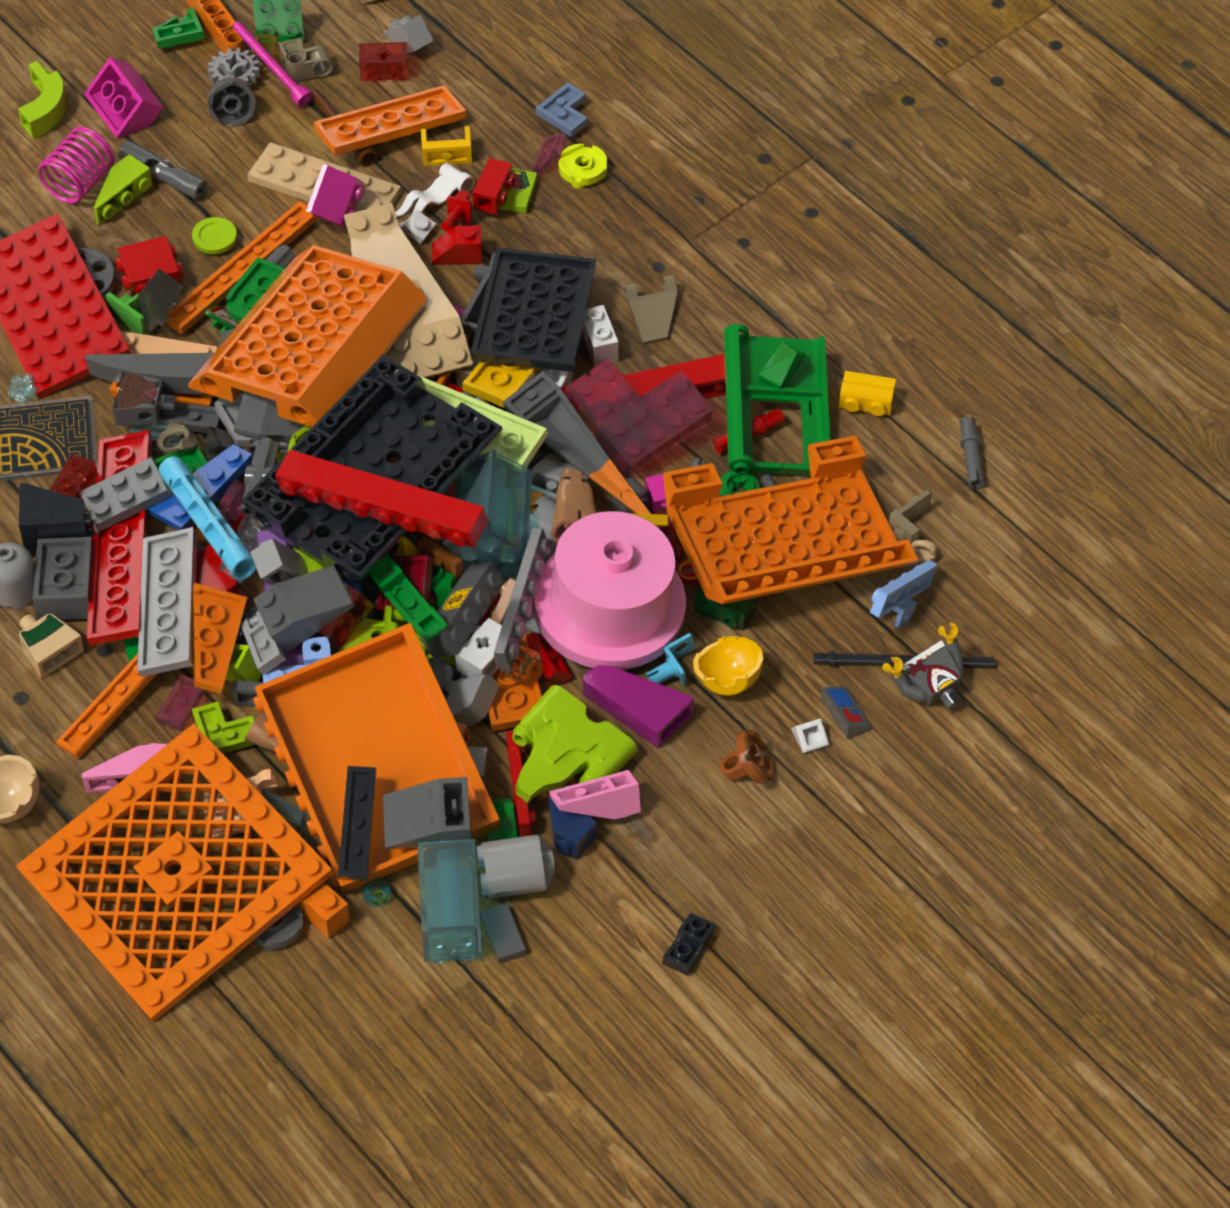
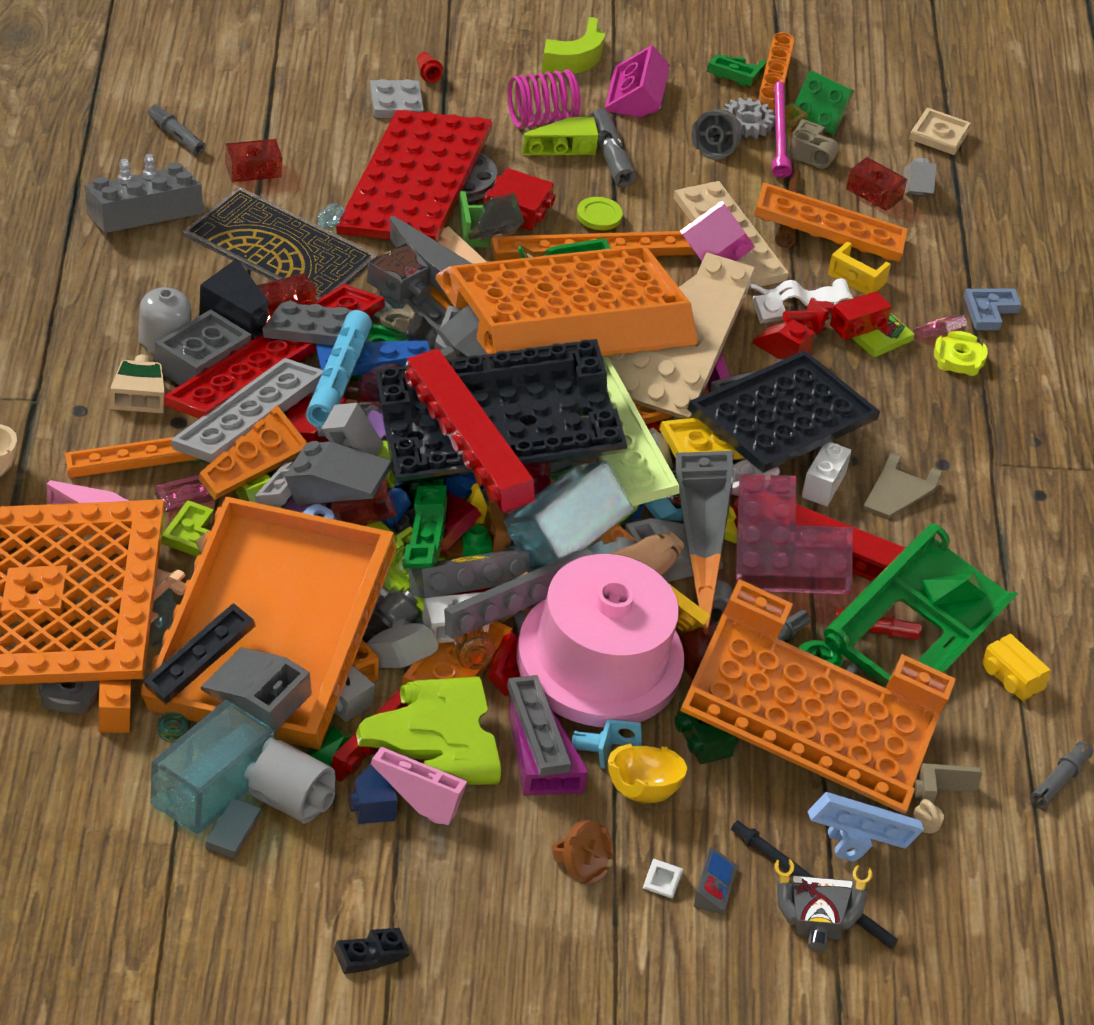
camera: 35 degrees right, 10 degrees down
none -> dark grey plate [507,675,571,776]

